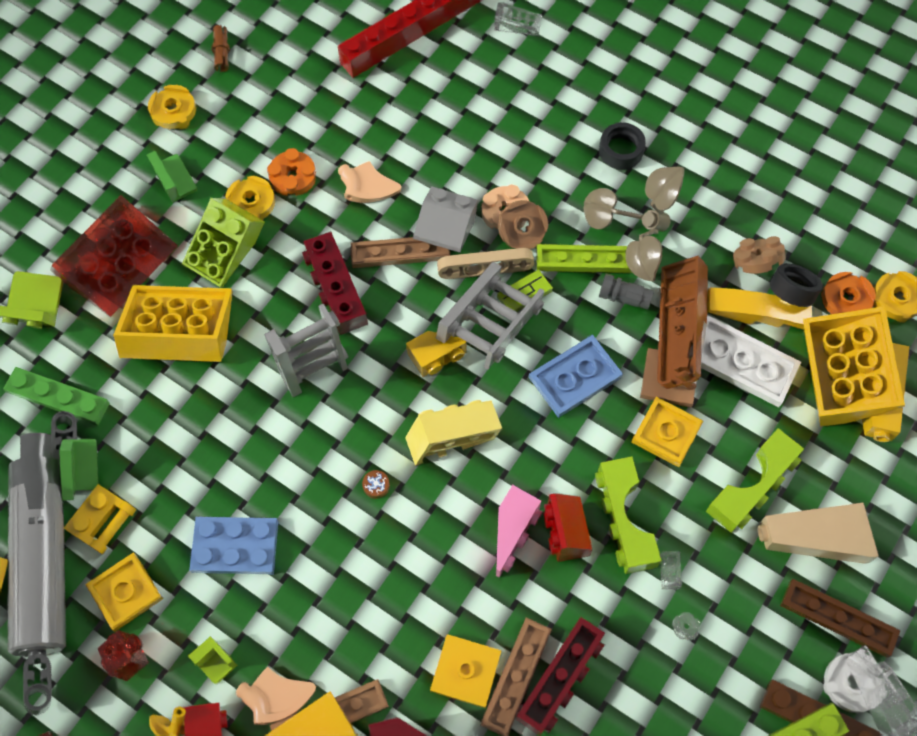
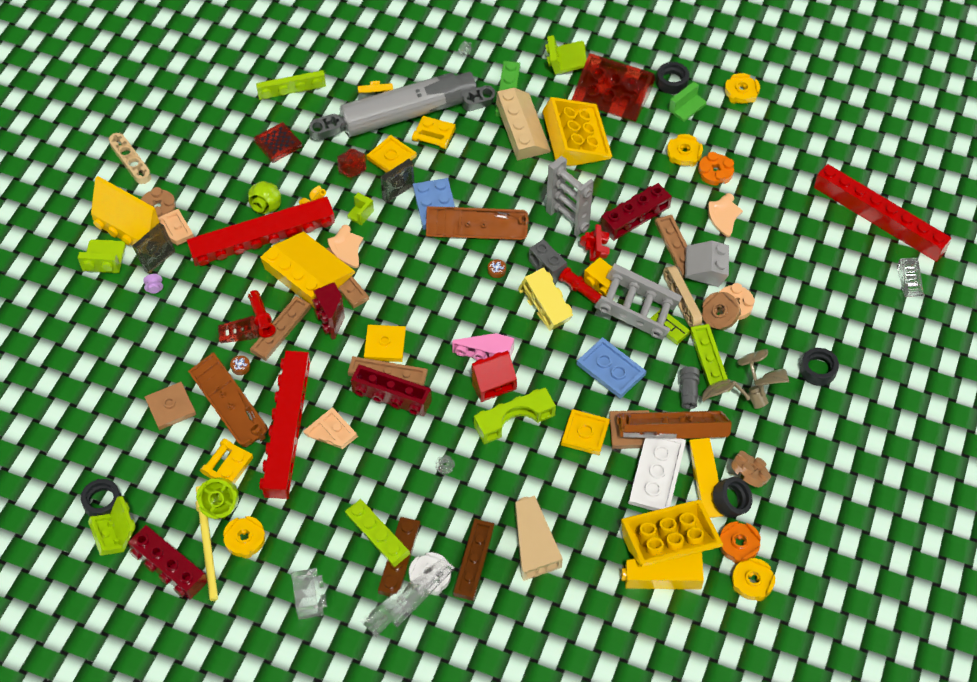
camera: 75 degrees right, 10 degrees down
bright green panel [59,439,99,501] -> none
lime slope [182,198,265,288] -> none
dark orange pin [211,25,230,72] -> none
clear piece [660,551,682,590] -> none
lime arch [706,428,804,533] -> none
none -> clear smoke plate [381,159,414,203]
none -> dark orange piece [426,206,529,240]
none -> tan slope [496,88,551,161]
none -> dark grey brick [529,239,567,283]
none -> red pin [559,267,603,304]
none -> red hips [580,224,610,262]
none -> black tyre [656,62,689,94]

